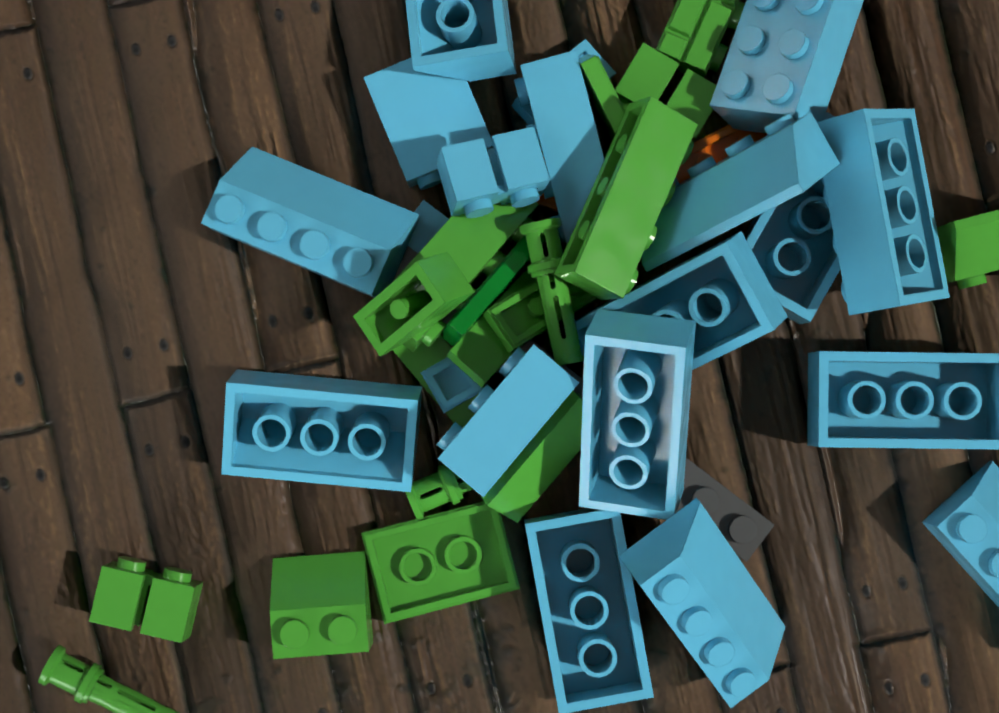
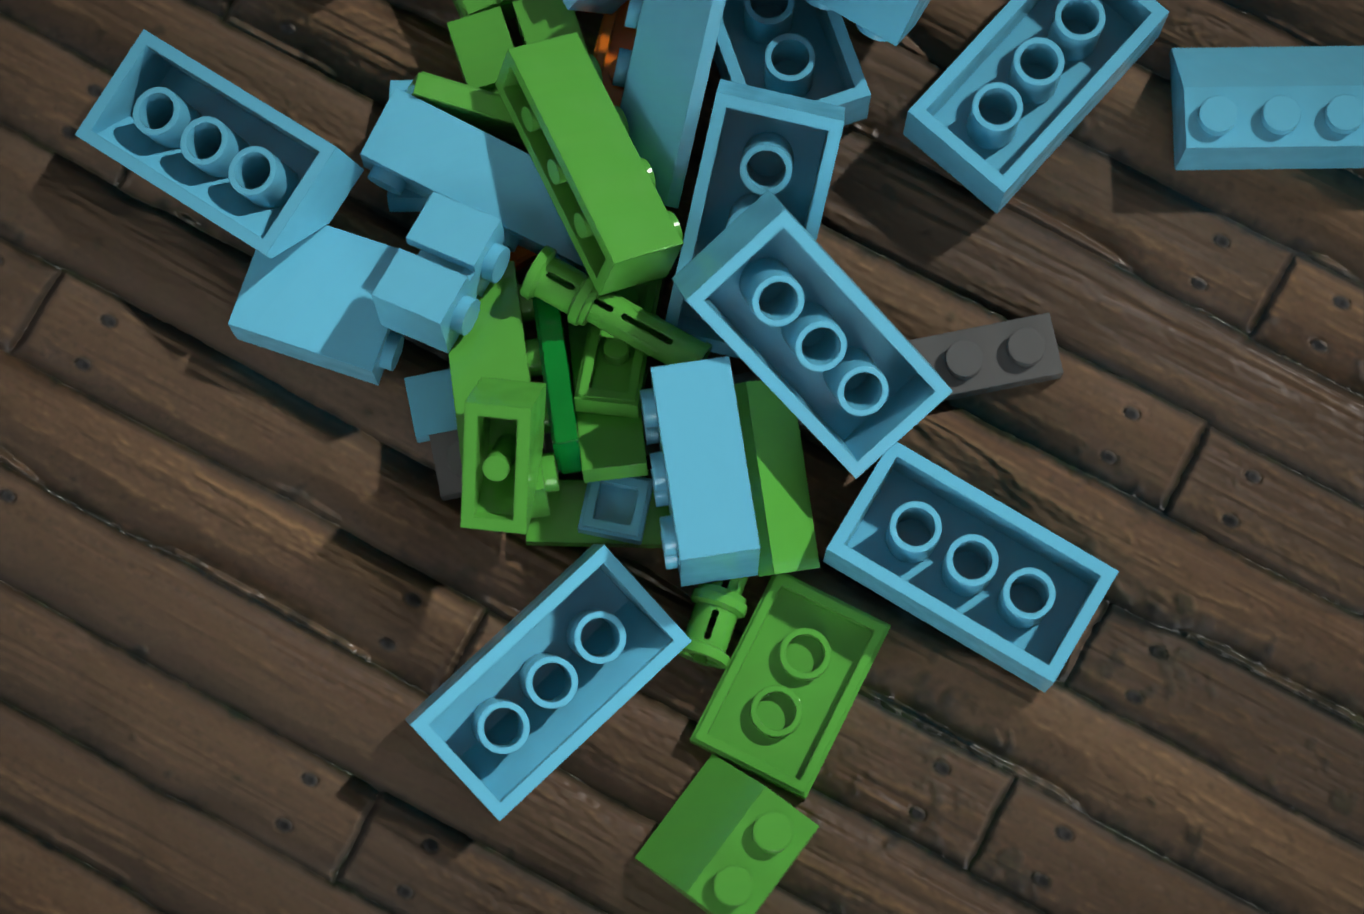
camera: 45 degrees left, 10 degrees down
medium azure slope [201,147,420,298] -> none
medium azure slope [618,498,786,708] -> none

